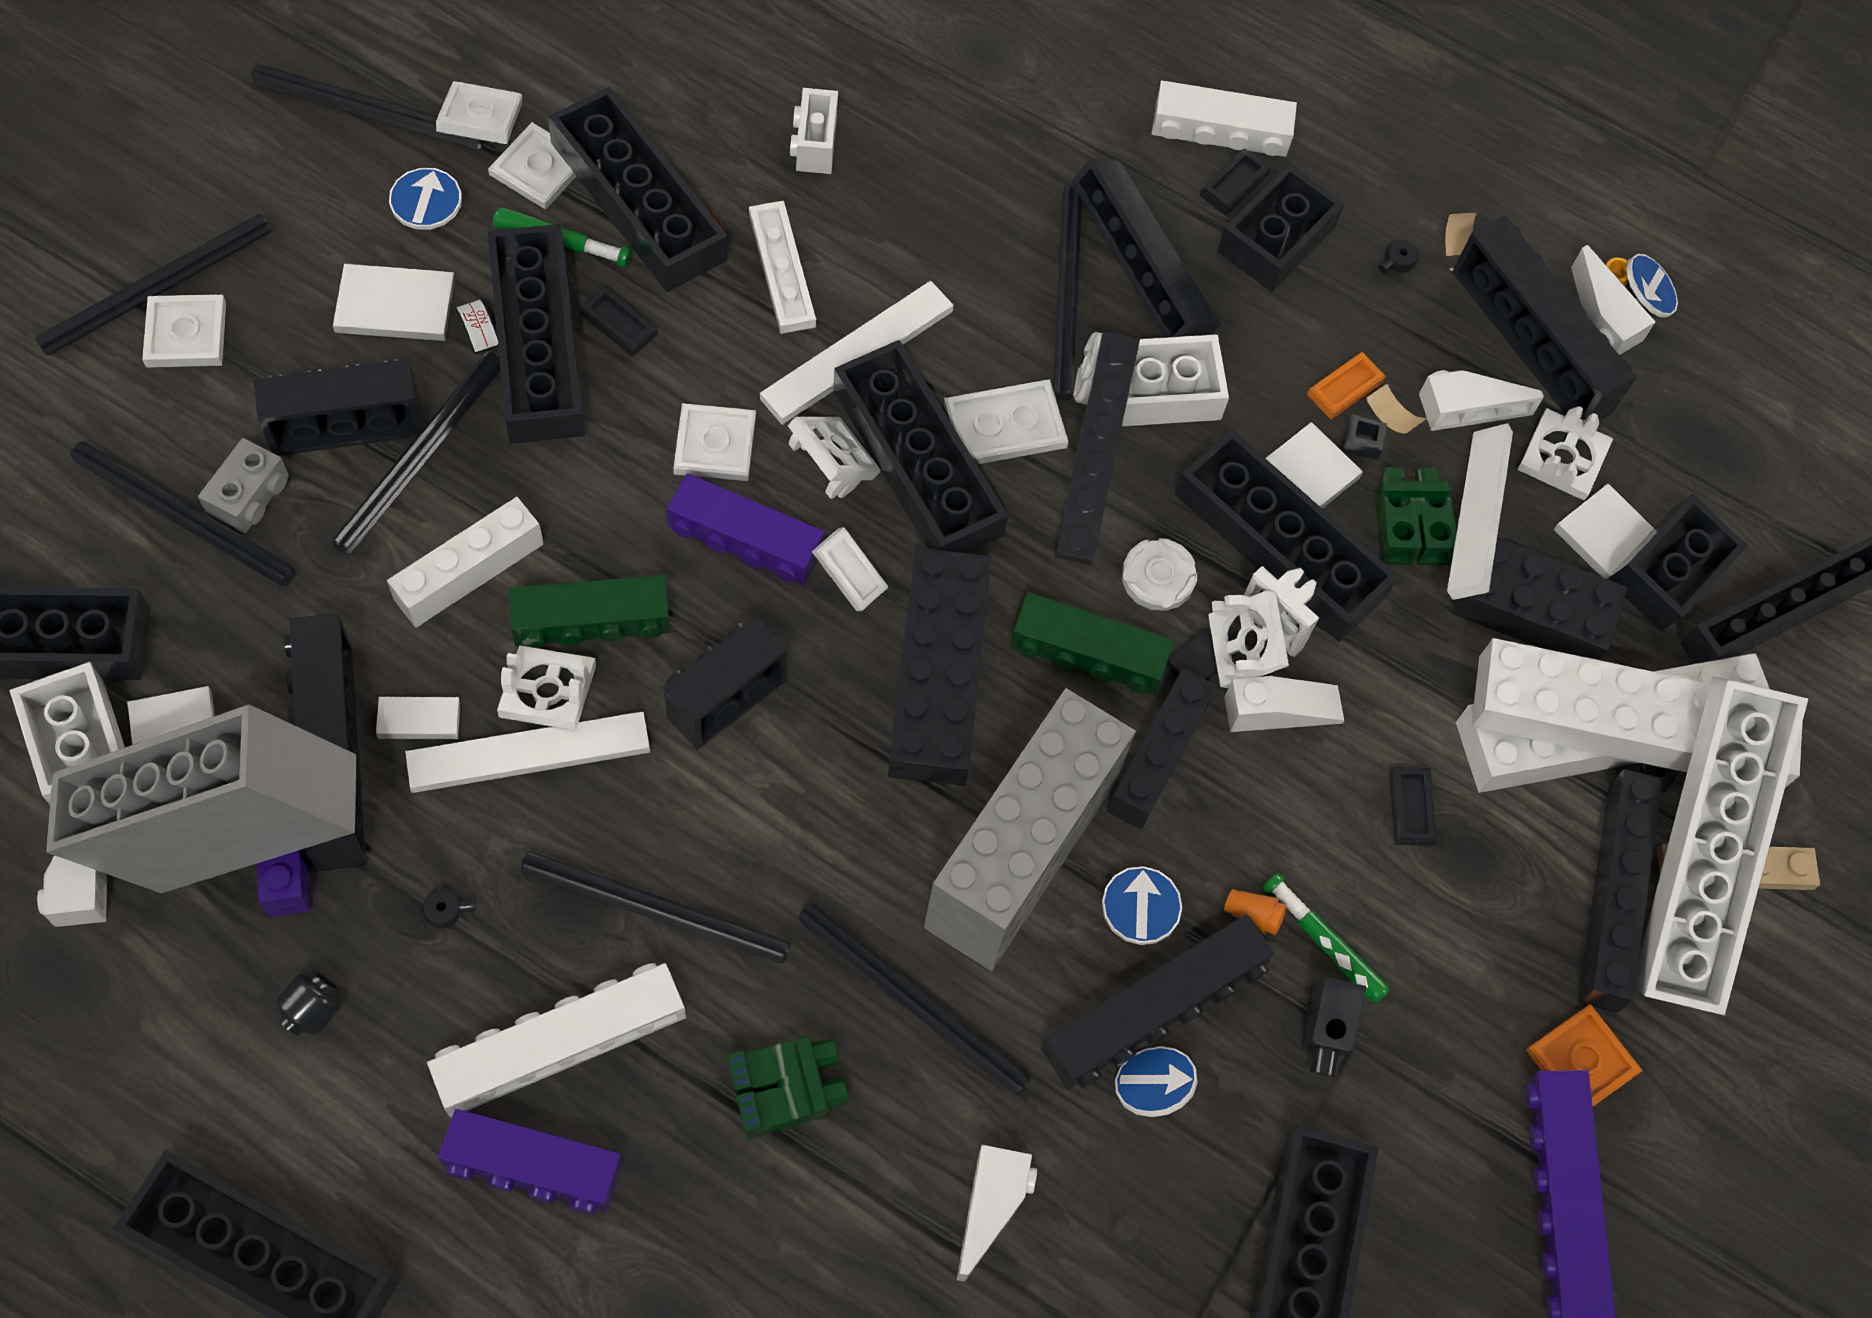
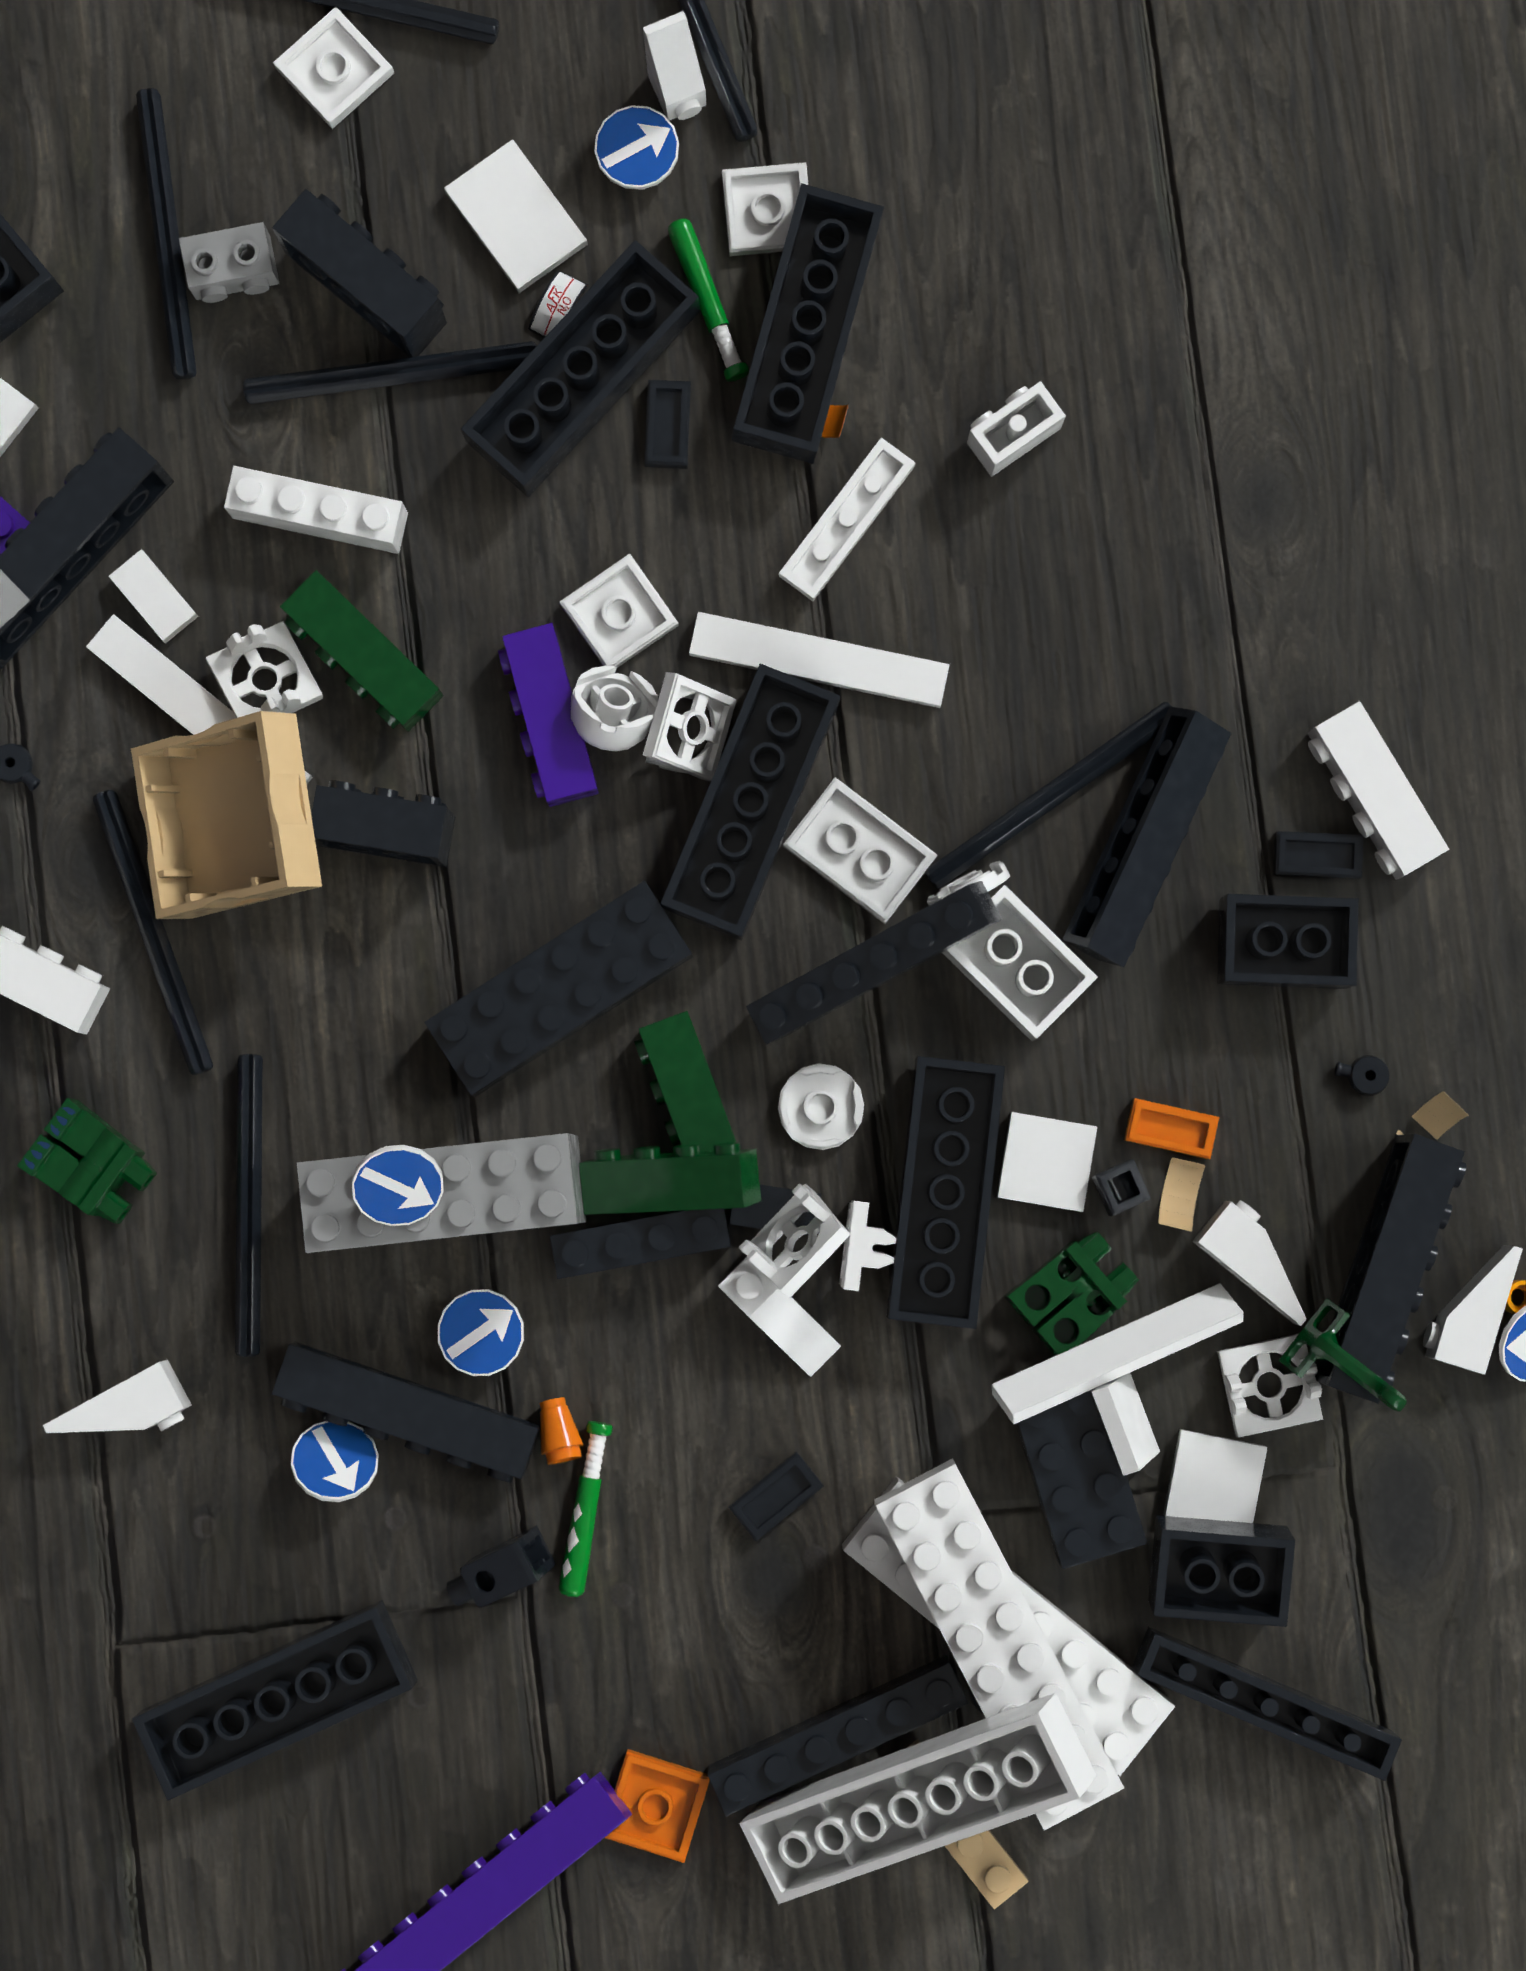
camera: 60 degrees right, 20 degrees up
white tile [436,81,522,144] -> none
white tile [812,527,888,611] -> none
none -> tan tile [131,711,322,919]
none -> blue piece [352,1145,444,1226]
none -> white cylinder [571,666,658,752]
none -> dark green brick [579,1142,761,1215]
none -> white slope [643,11,706,121]
none -> white tile [1092,1373,1160,1476]
none -> dark green piece [1278,1298,1407,1412]

